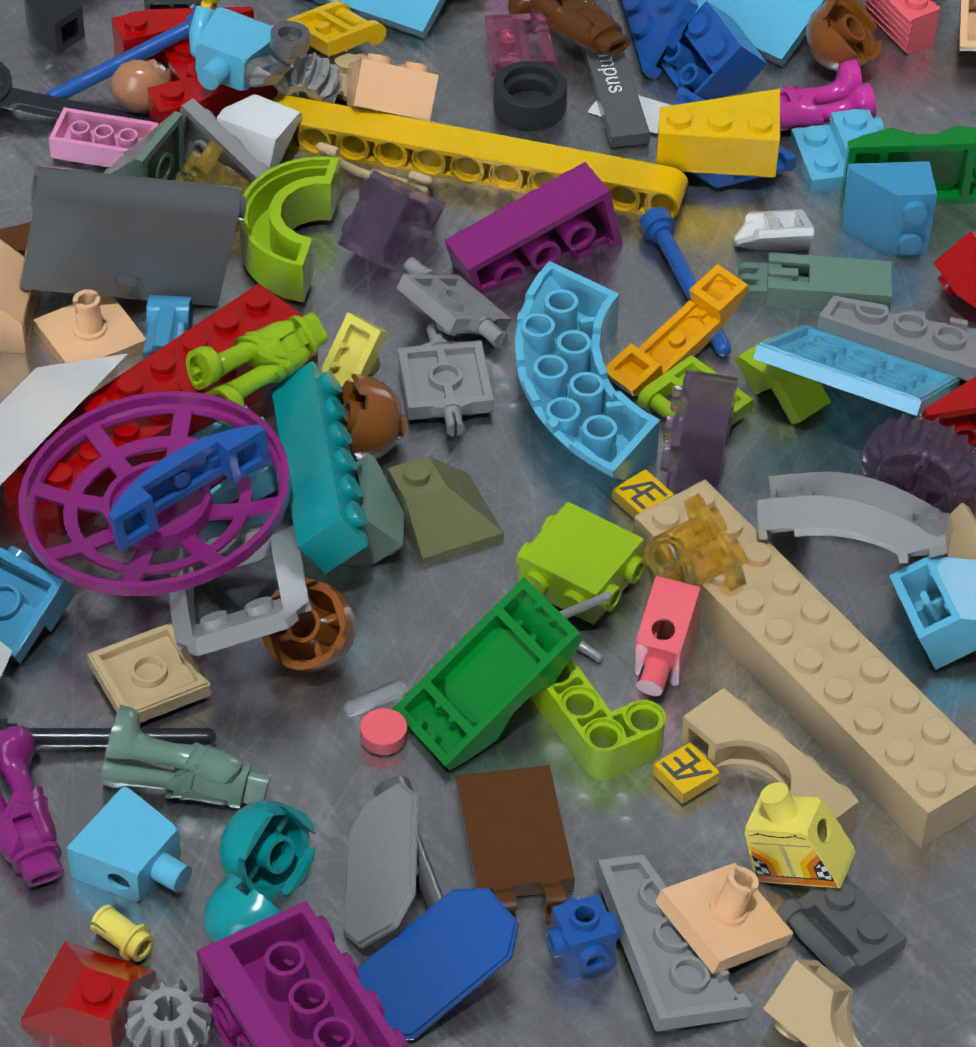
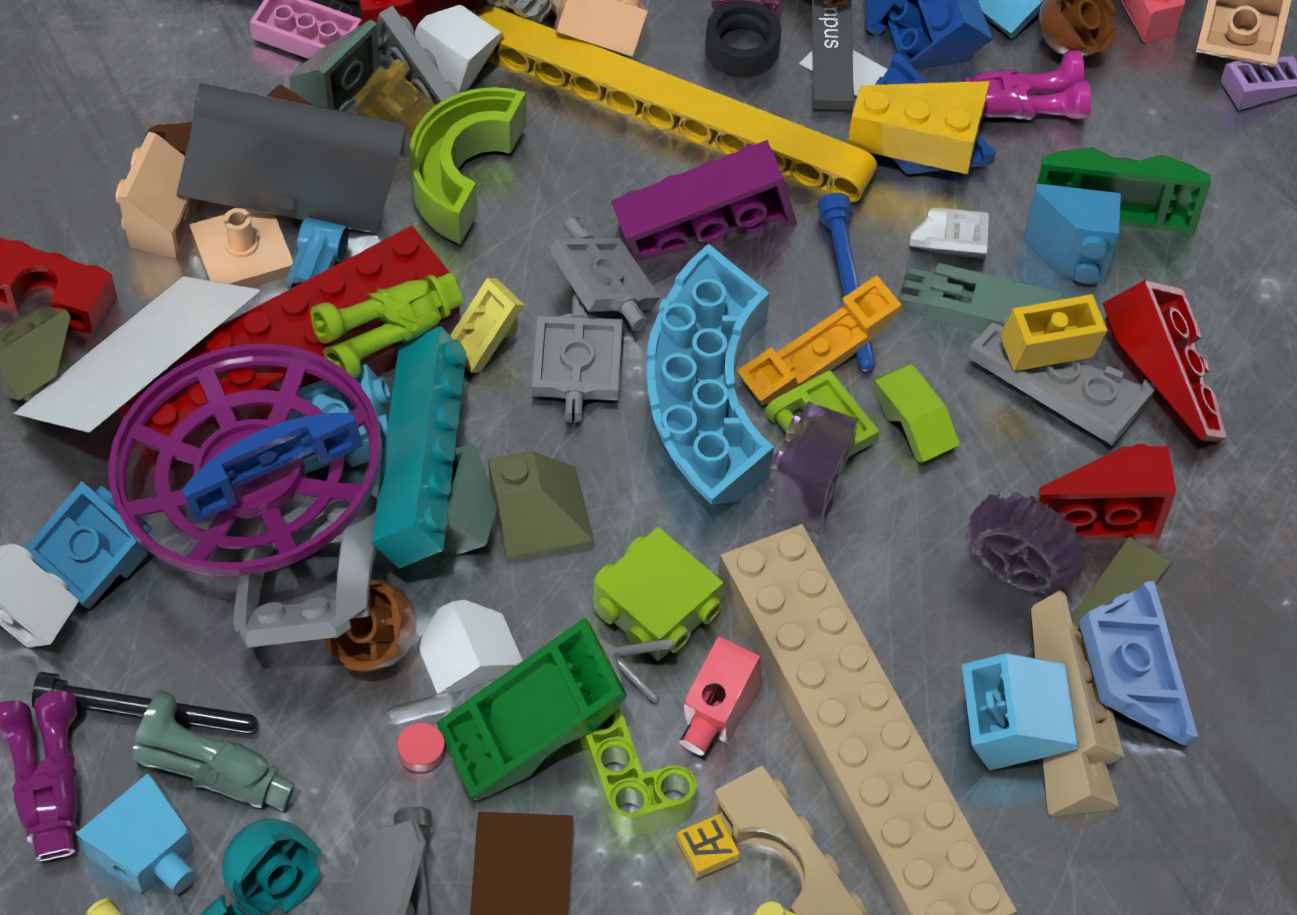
camera: 10 degrees right, 10 degrees up
tan plate [87,622,211,723] -> none
tan piece [316,142,439,197] -> none
clear purple brick [338,170,446,270] -> none
dark orange cylinder [340,373,407,462] -> none
yellow tile [612,469,674,519] -> none
clear yellow pin [643,493,748,592] -> none
medium azure tile [753,325,959,416] -> none
light grey wedge [757,471,953,564] -> none
medium azure plate [790,109,884,192] -> none
none -> white slope [417,599,523,698]
none -> yellow brick [1000,294,1107,372]

